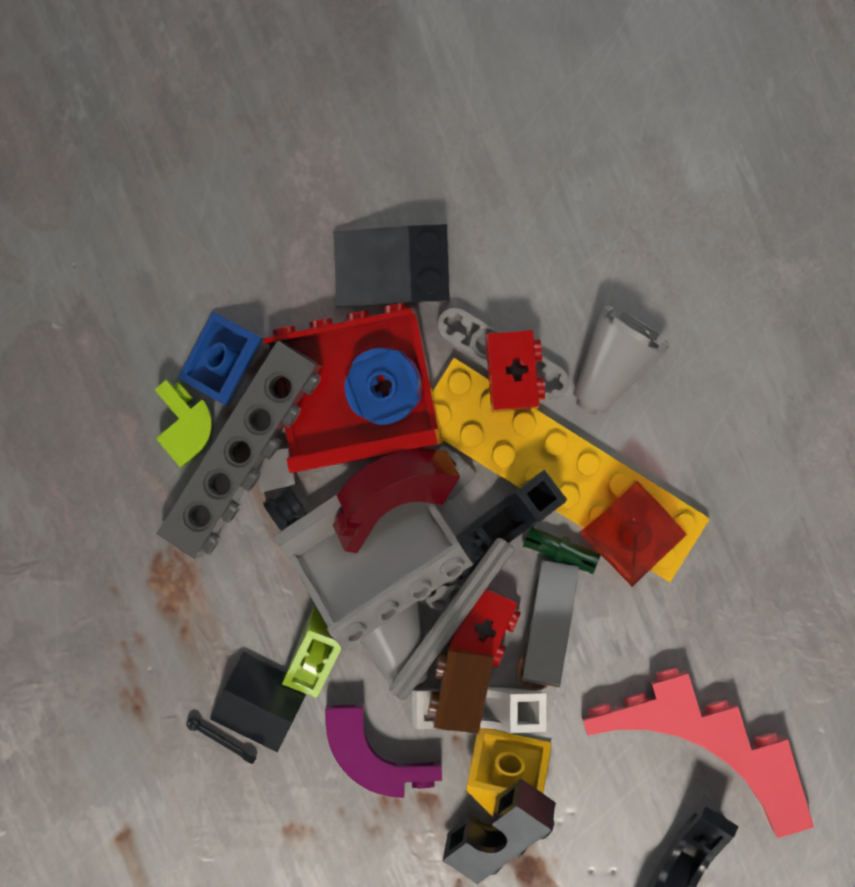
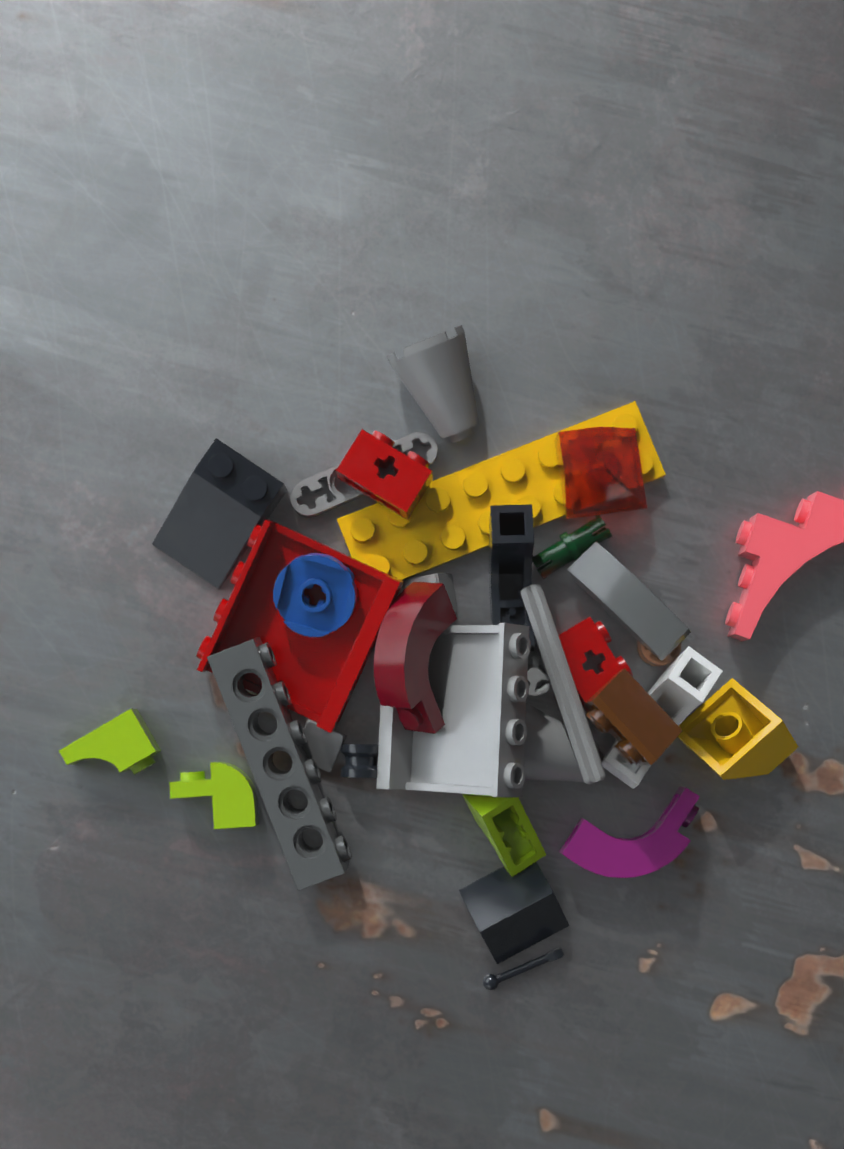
camera: 65 degrees left, 5 degrees down
blue slope [178,312,264,406] -> none
black arch [443,778,556,884] -> none
none -> lime arch [59,708,161,775]

